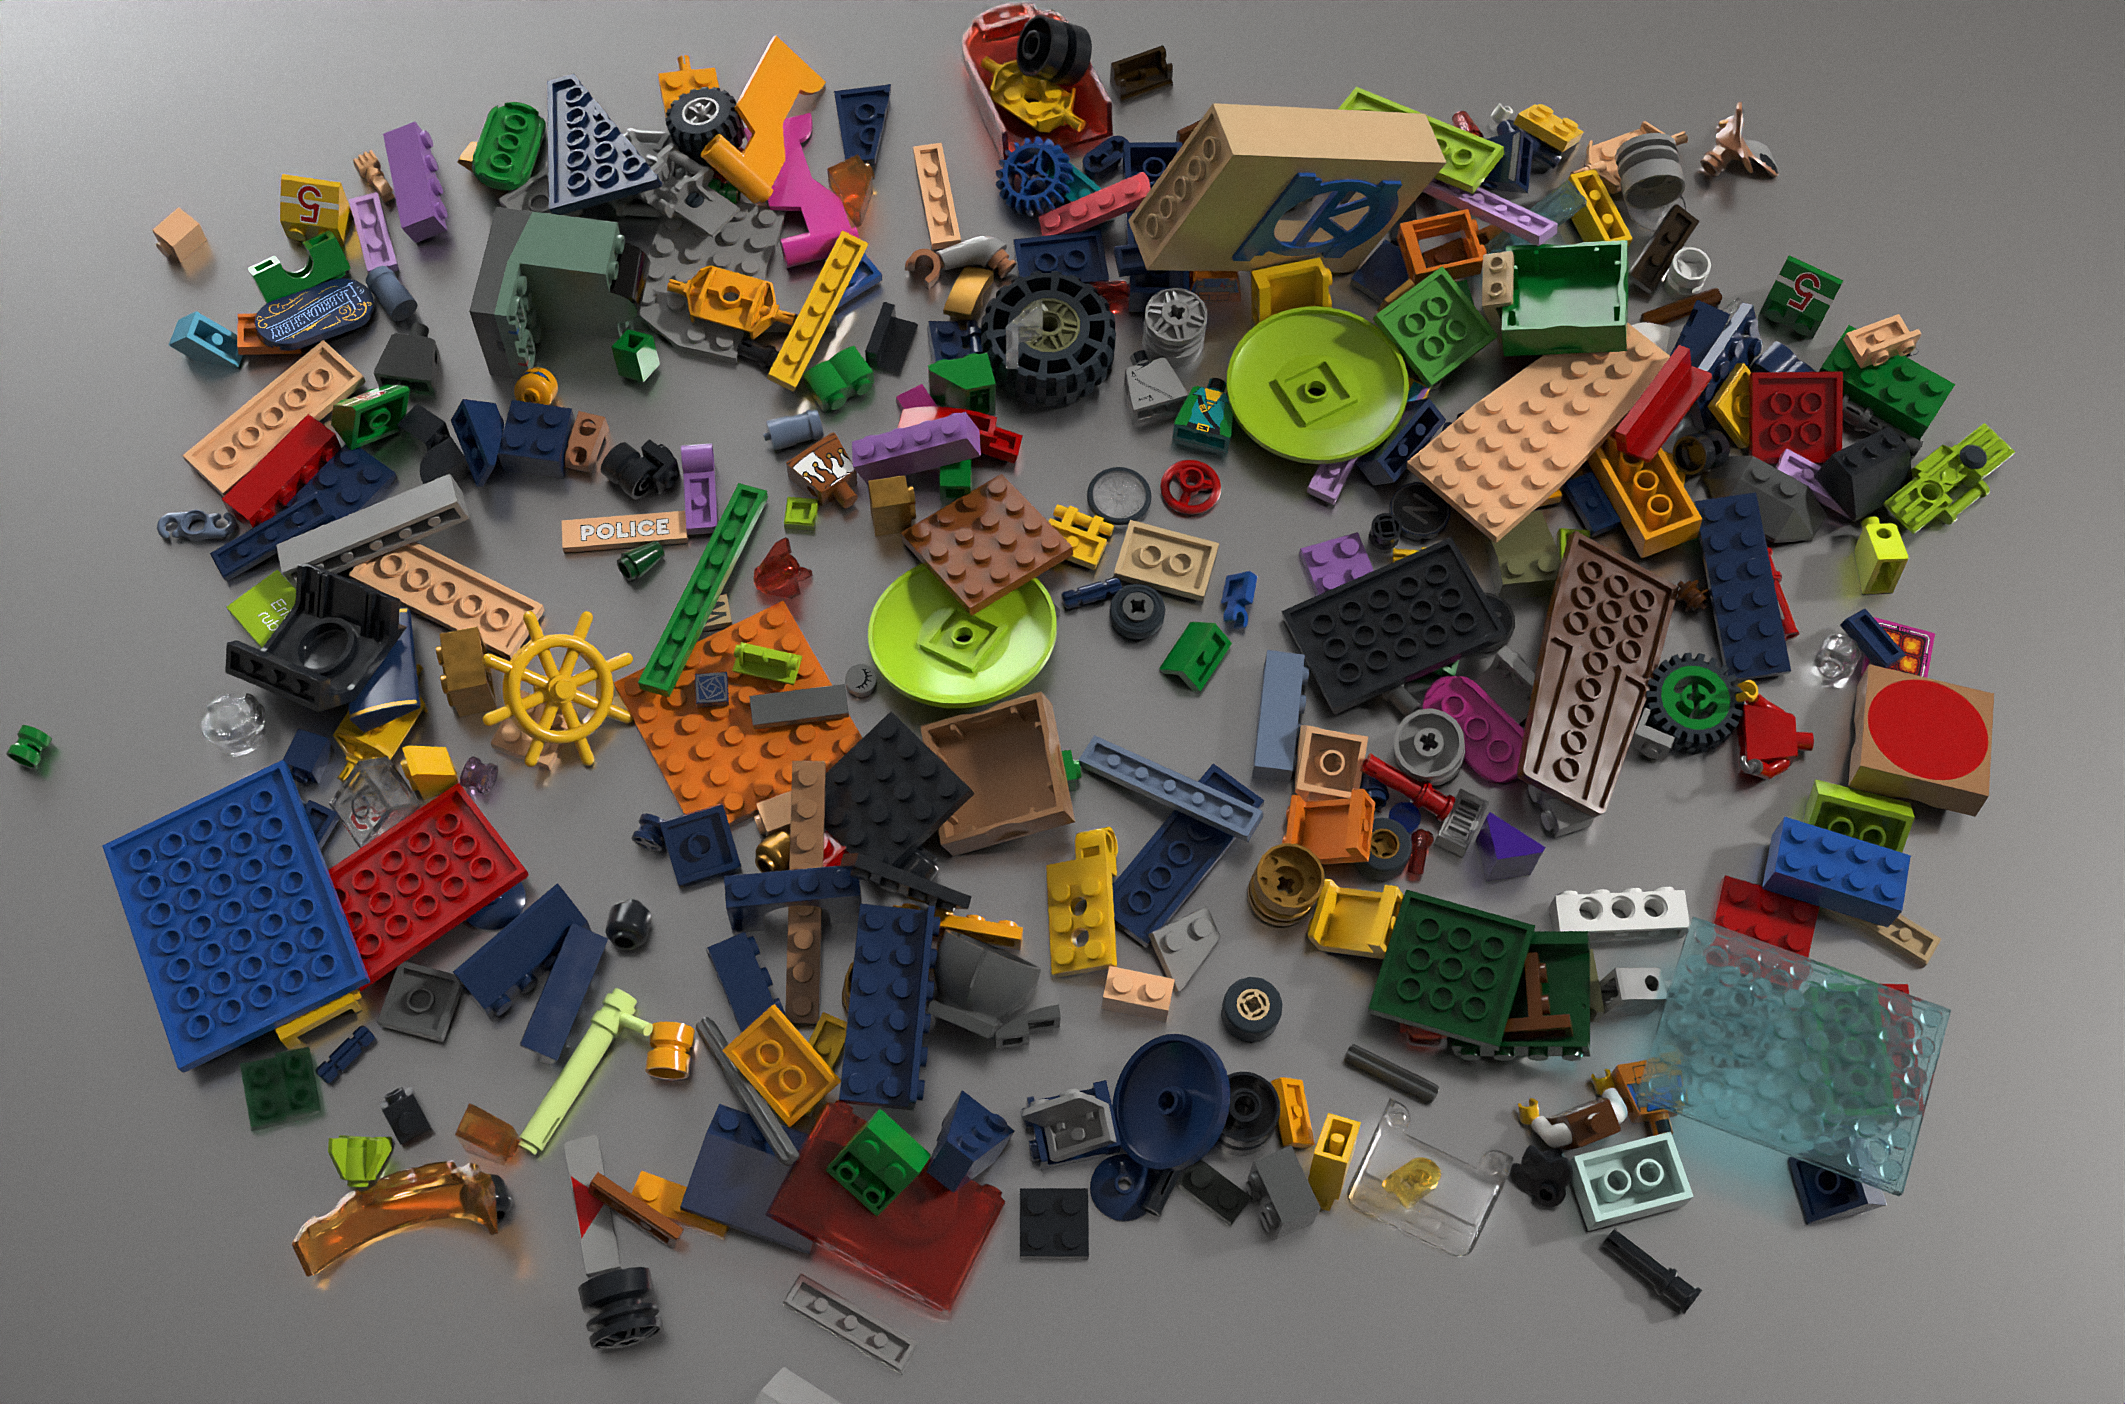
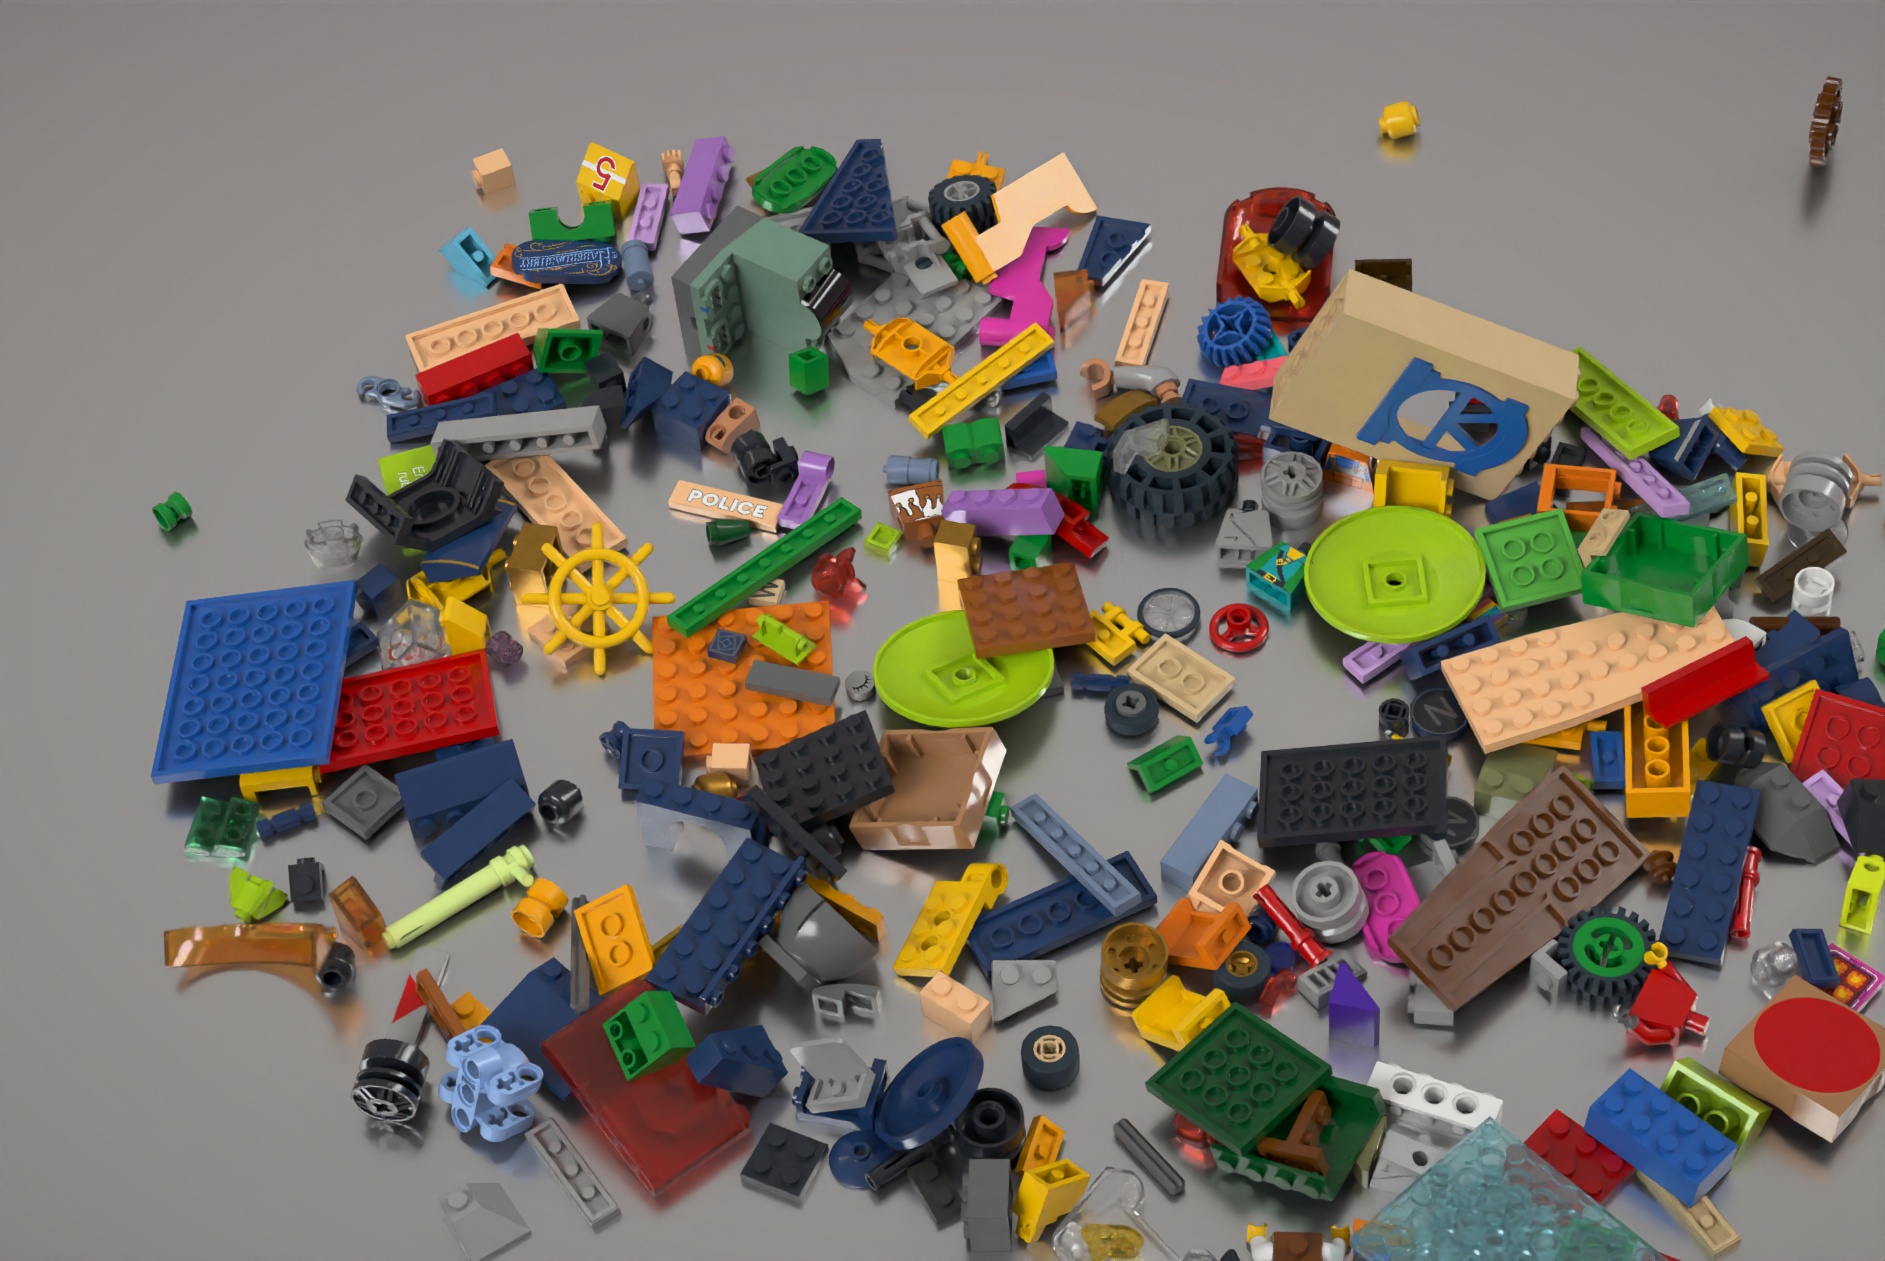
camera: 35 degrees right, 15 degrees down
dark blue wedge [706,932,786,1033] -> none
medium nougat plate [785,761,826,1024] -> none
medium lavender plate [1299,532,1374,596] -> none
none -> light blue piece [438,1025,543,1142]

